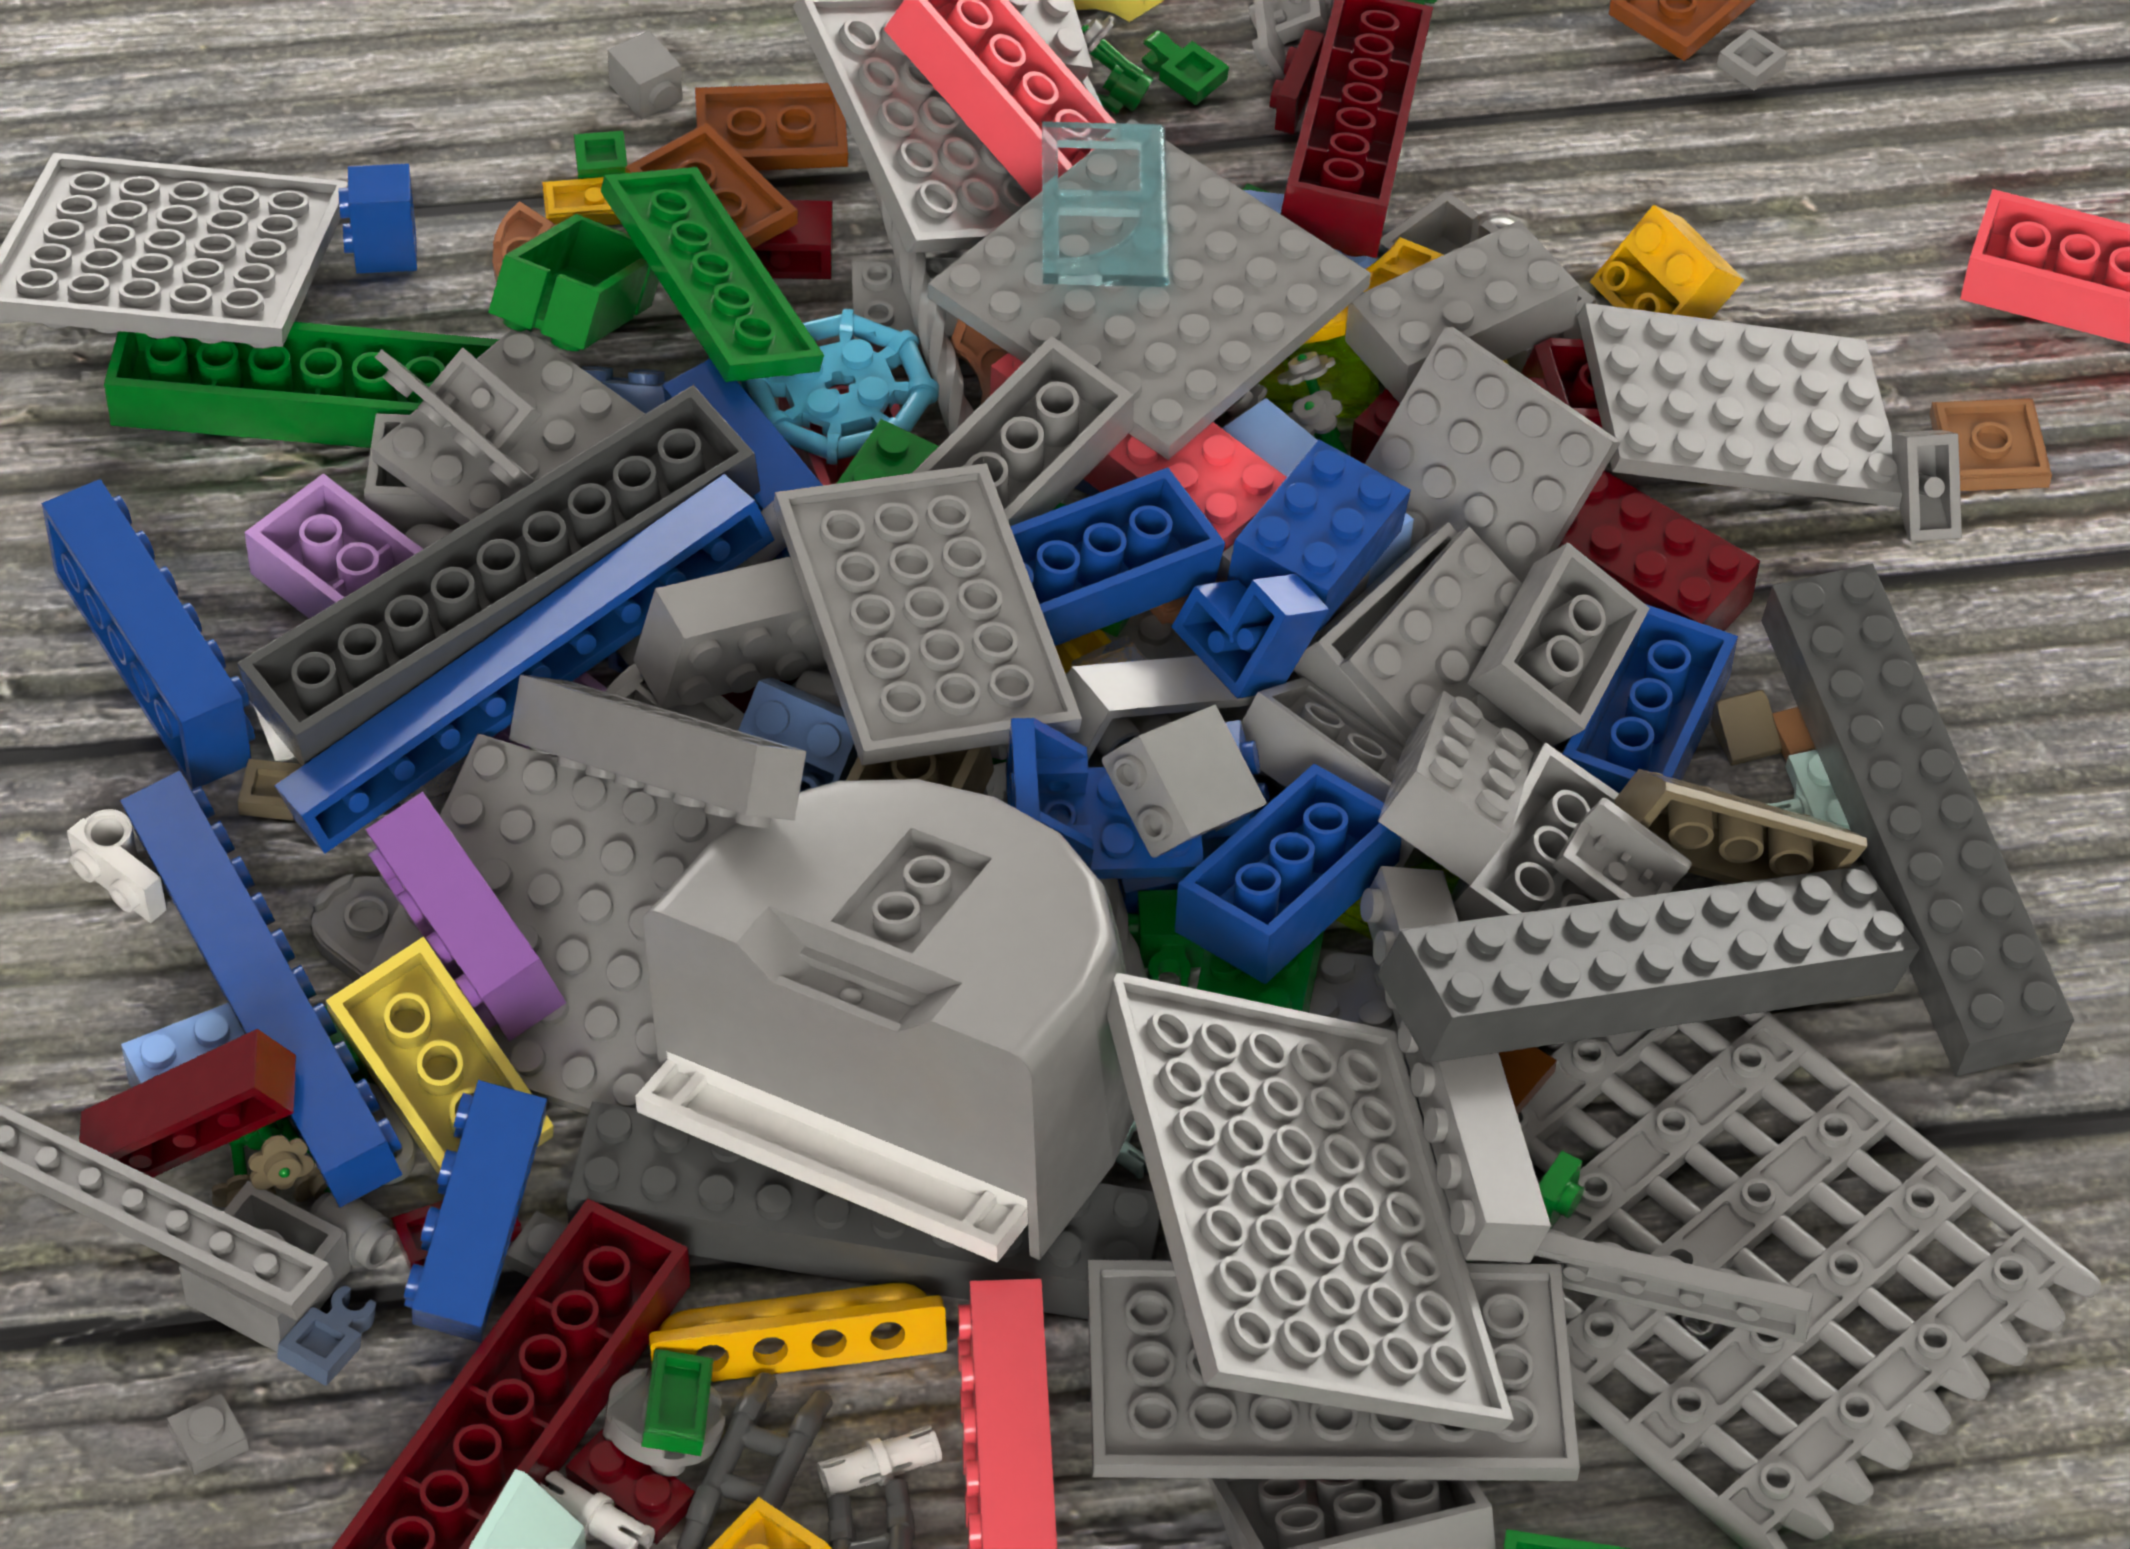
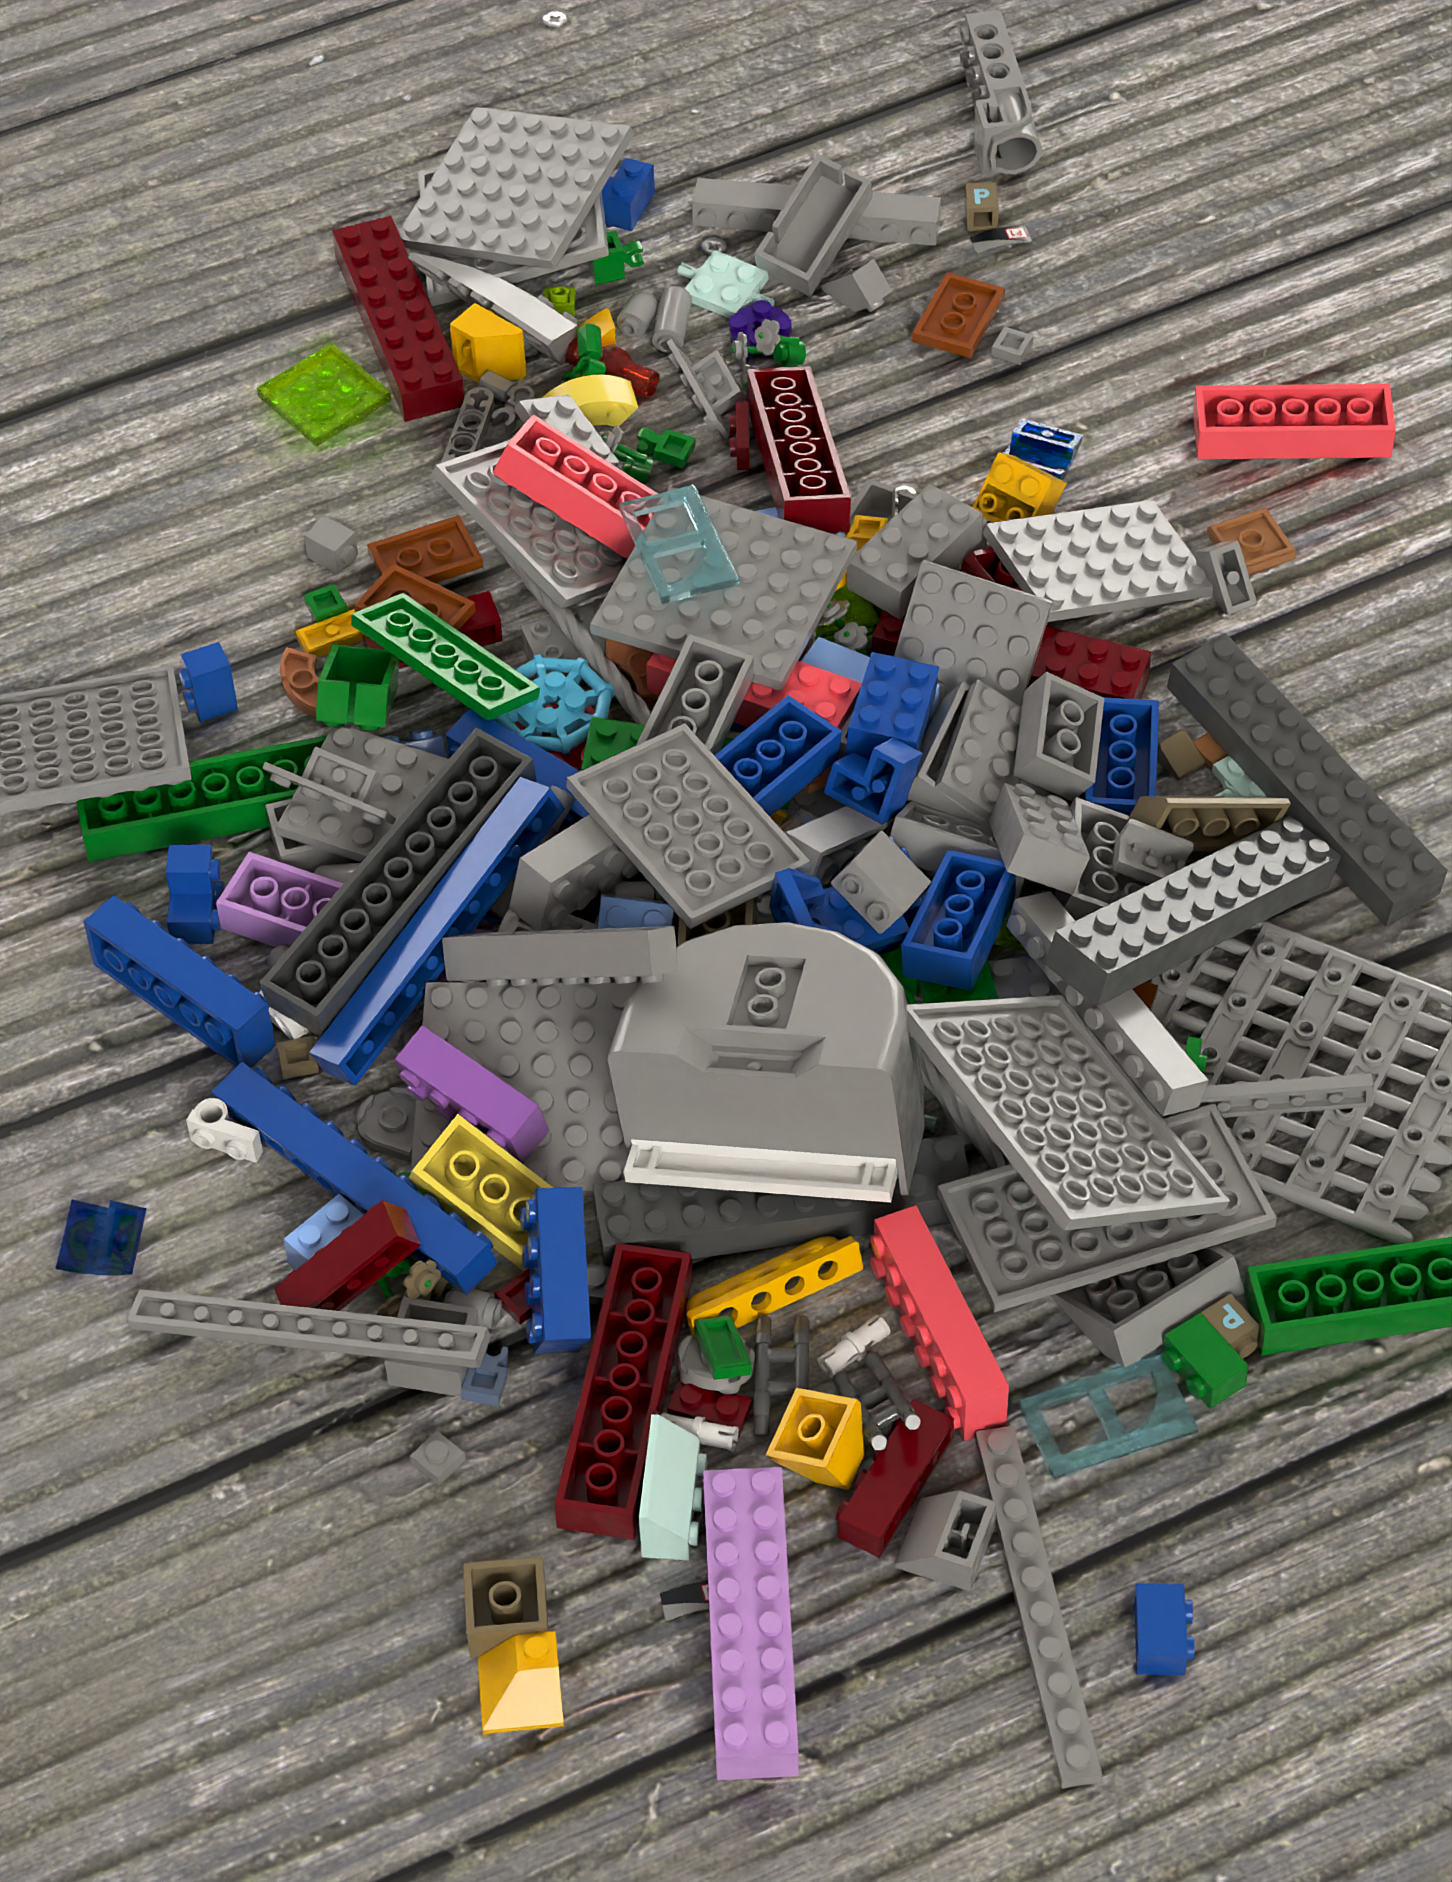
camera: 15 degrees left, 0 degrees up
none -> blue brick [166,845,225,944]
none -> clear blue slope [1004,418,1083,481]

